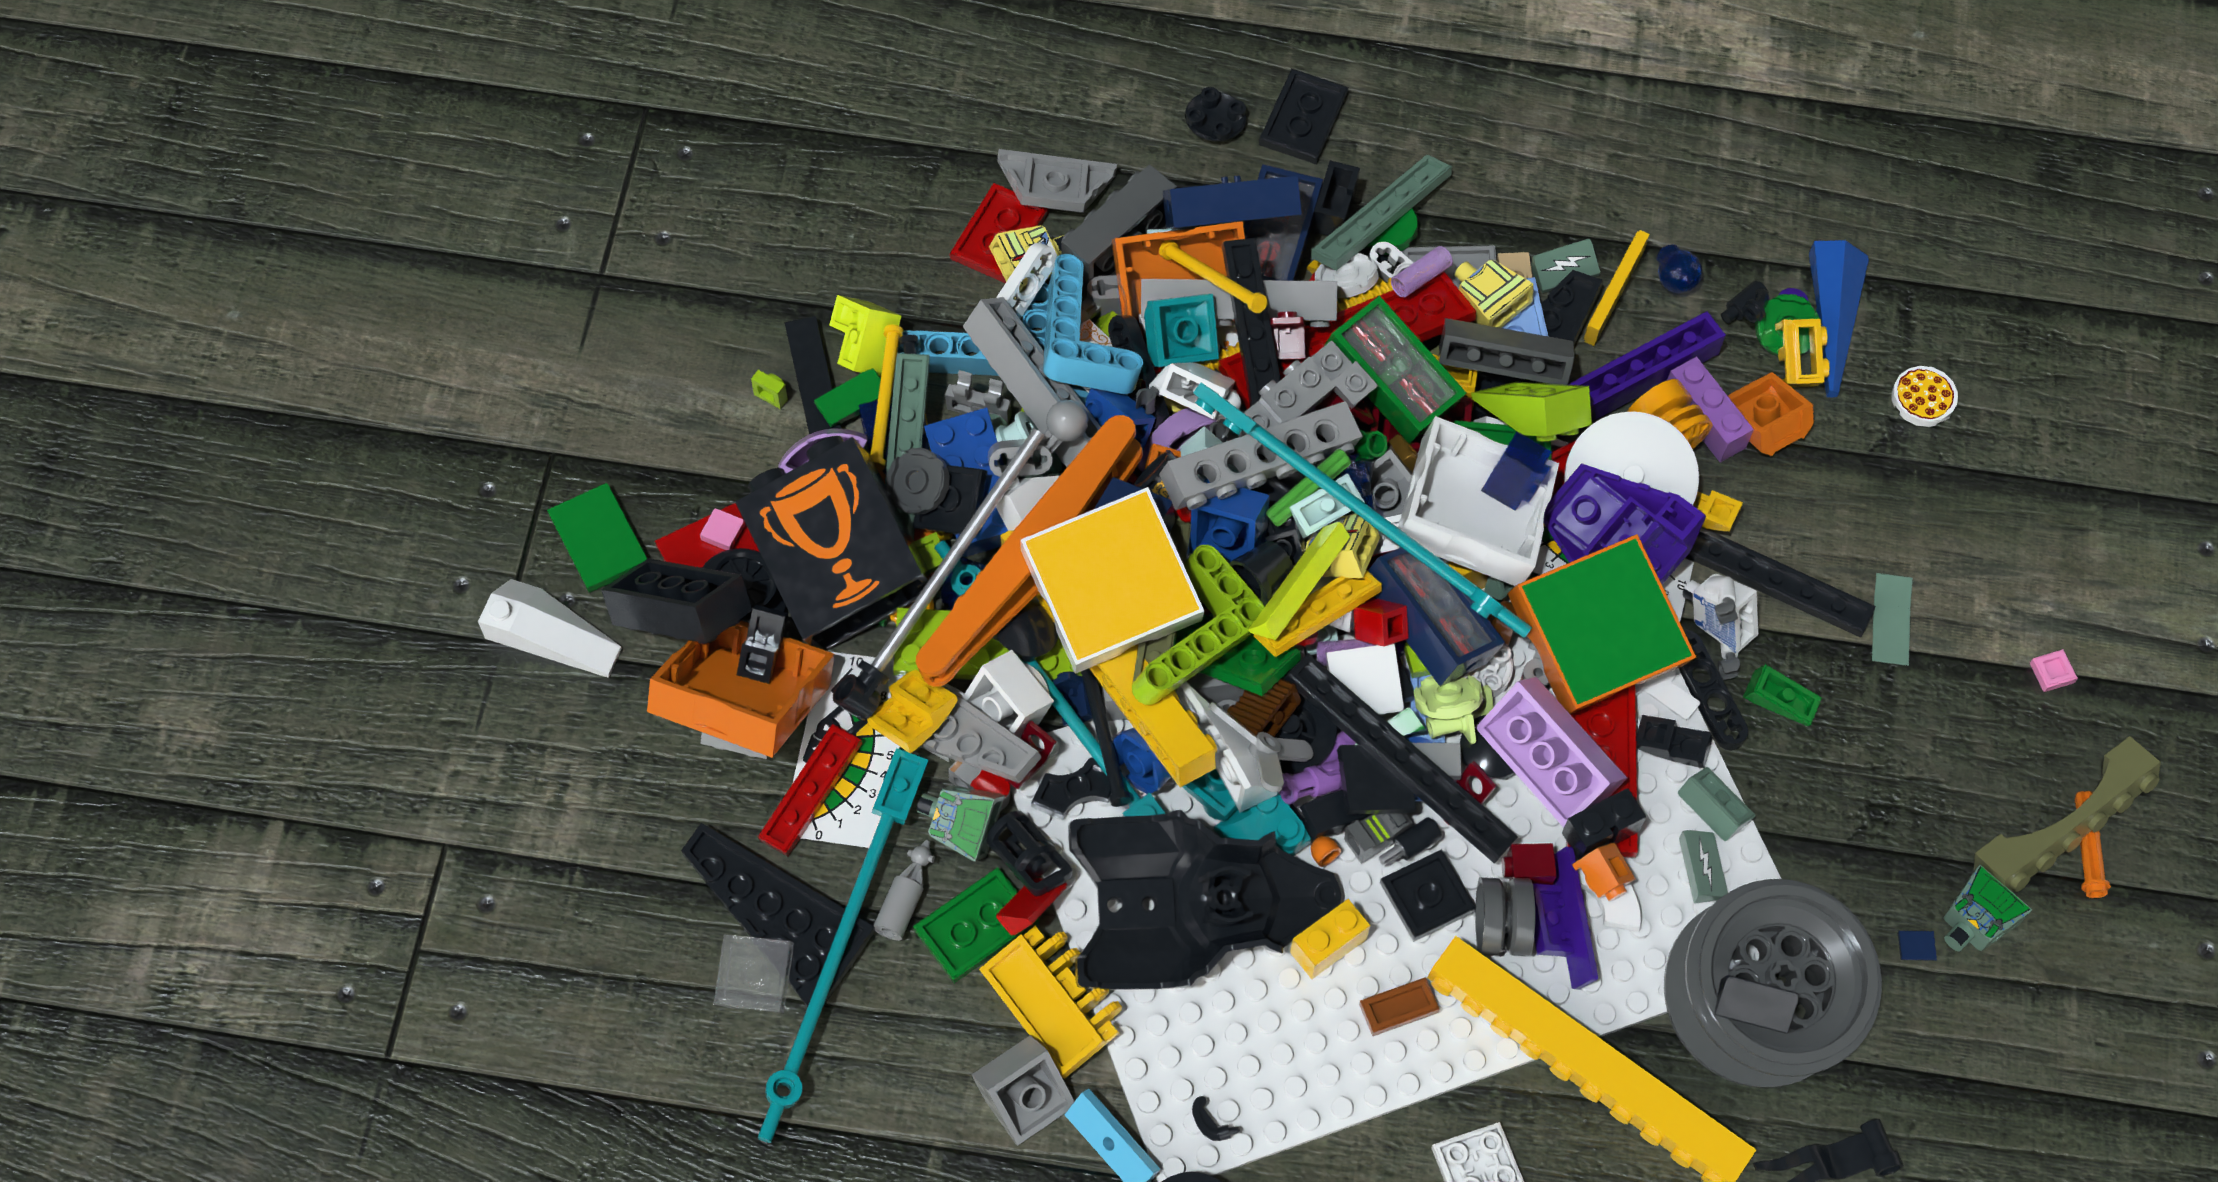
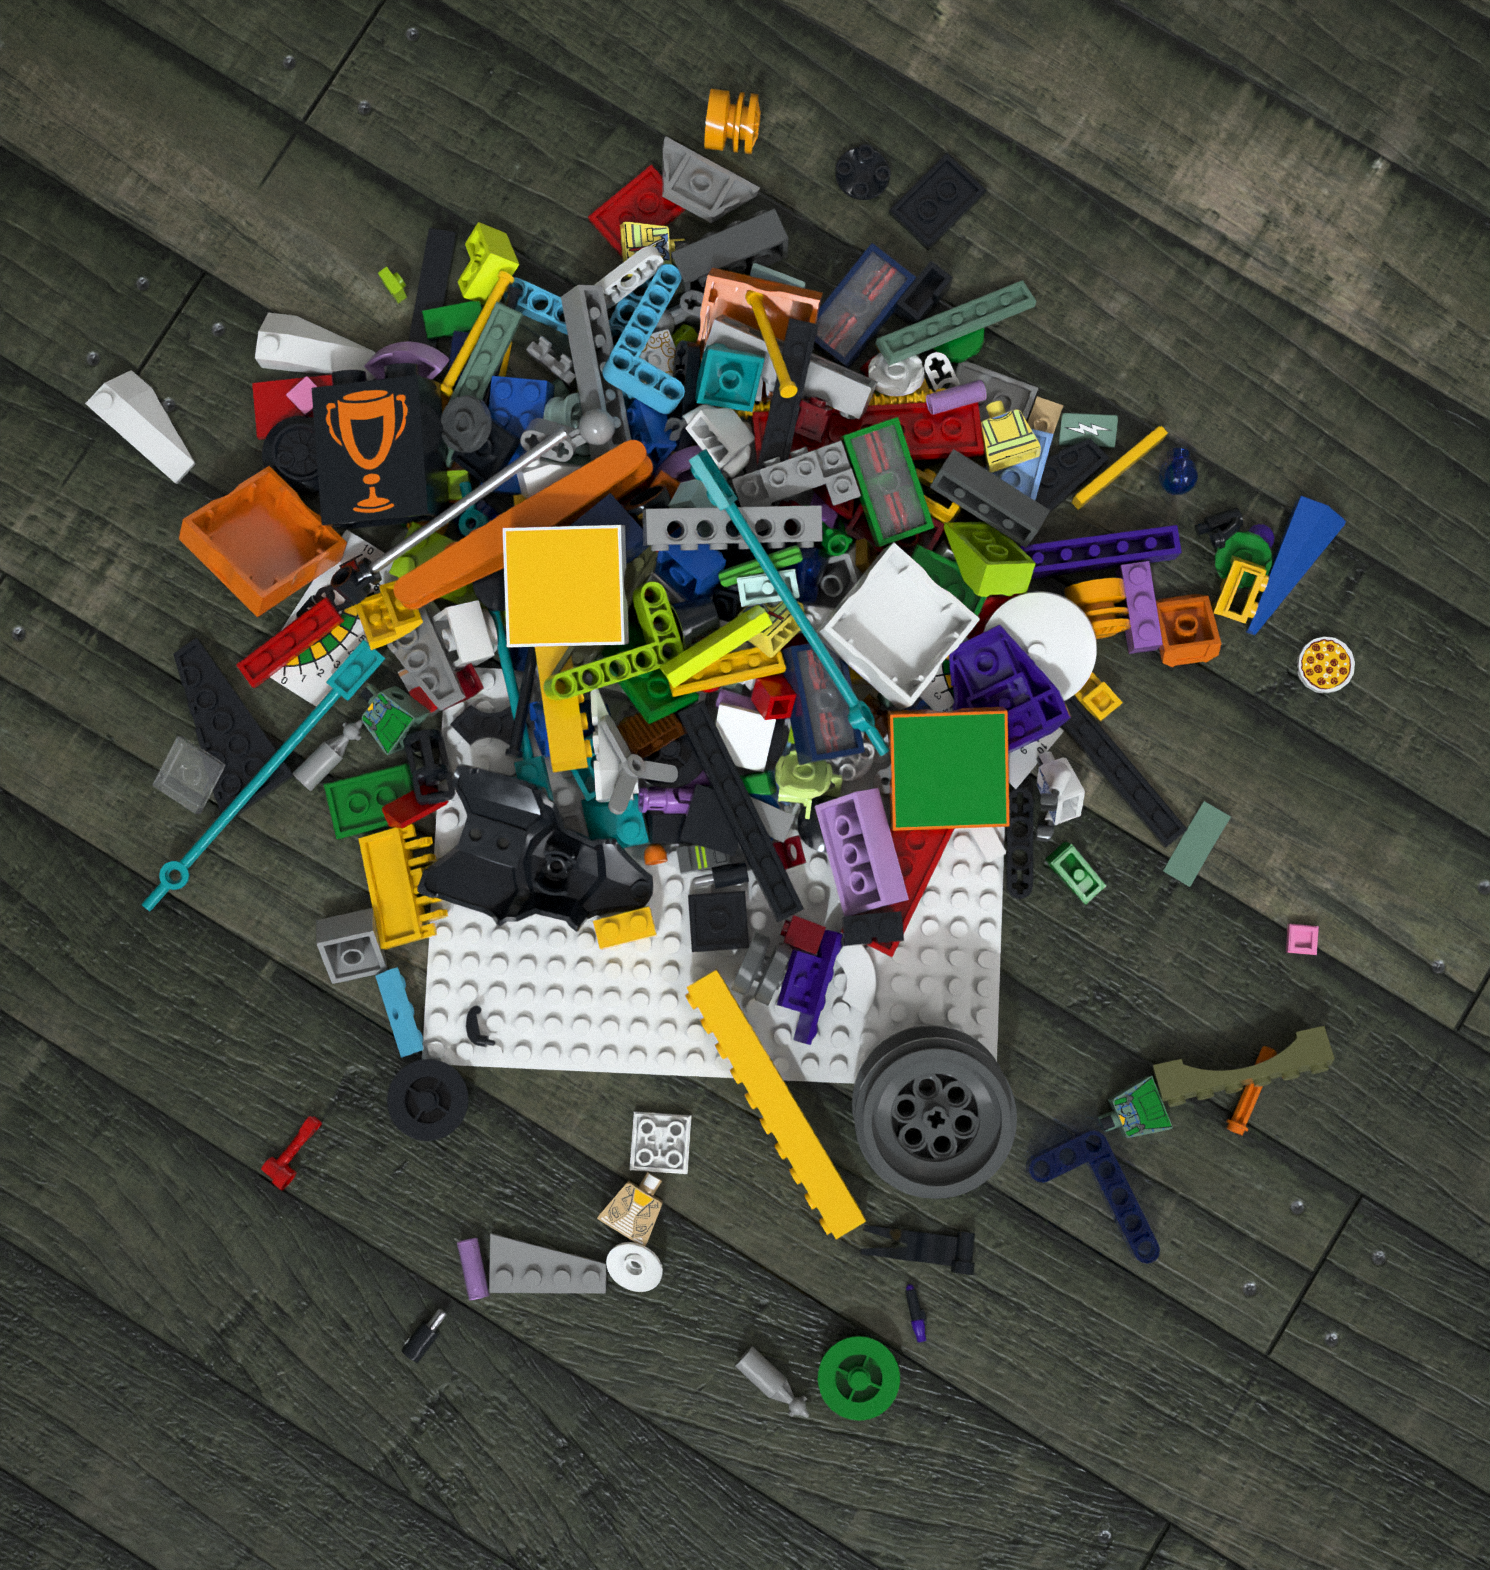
camera: 25 degrees right, 20 degrees up
green tile [547,483,647,593] -> none
black brick [601,558,753,644] -> none
black slope [736,605,788,684] -> none
dark blue brick [1163,175,1302,229] -> none
dark orange tile [1359,977,1439,1036] -> none
clear blue brick [1481,432,1552,511] -> none
orange brick [1572,843,1635,902] -> none
black slope [1636,715,1712,768] -> none
sand green slope [1678,767,1756,841] -> none
sand green slope [1679,830,1728,903] -> none
black slope [1714,975,1799,1034] -> none
dark blue piece [1898,931,1937,961] -> none
none -> white wedge [255,313,375,378]
none -> light orange wheel [704,88,761,154]
none -> clear blue beam [1026,1129,1160,1264]

